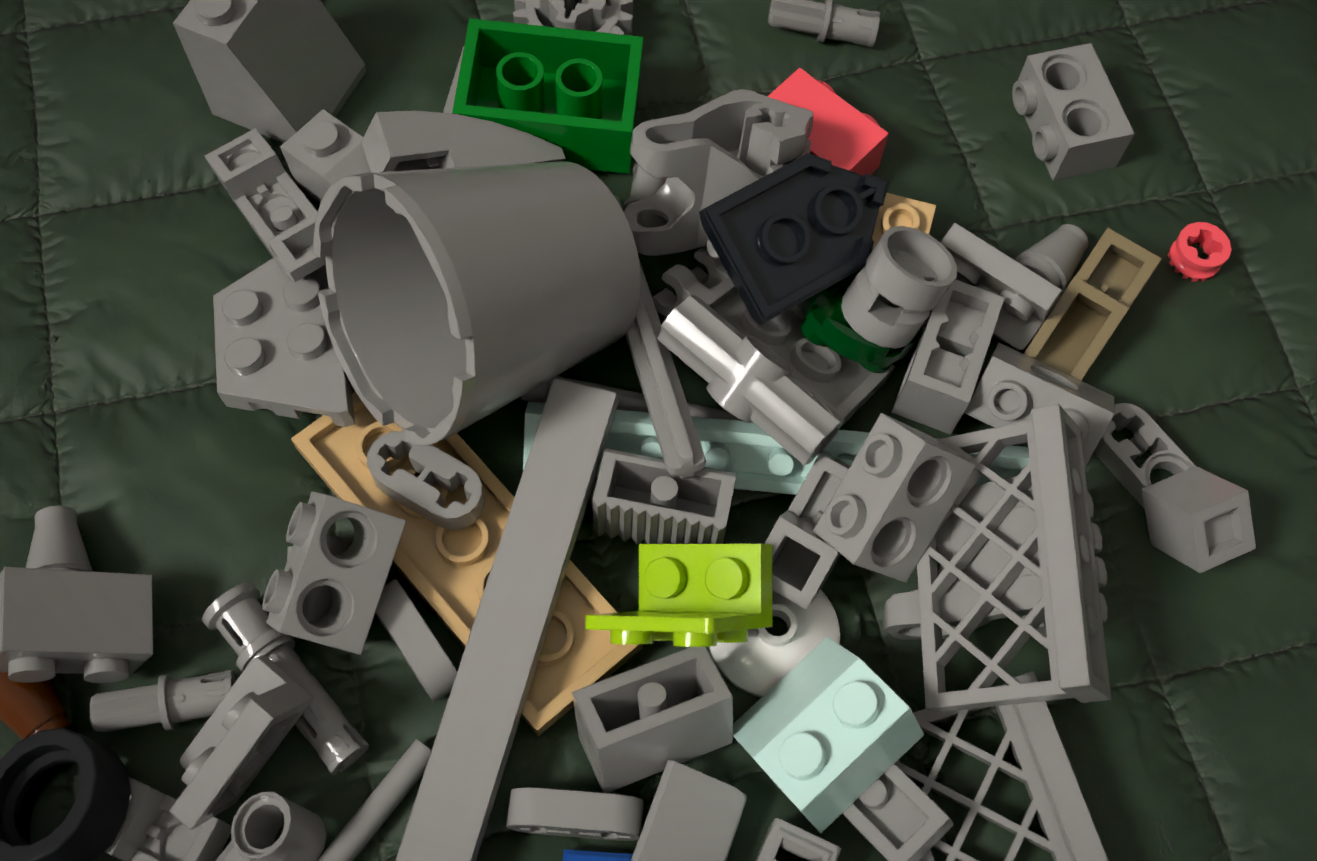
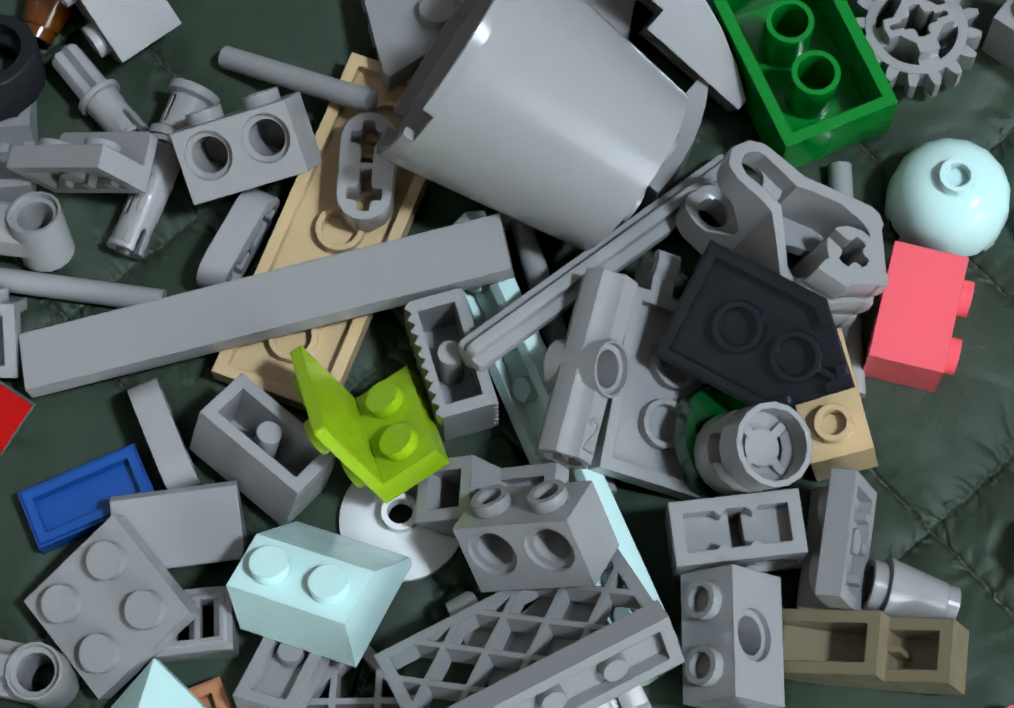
camera: 70 degrees right, 5 degrees up
none -> light grey bar [218,46,378,113]
none -> light aqua cylinder [884,138,1010,257]

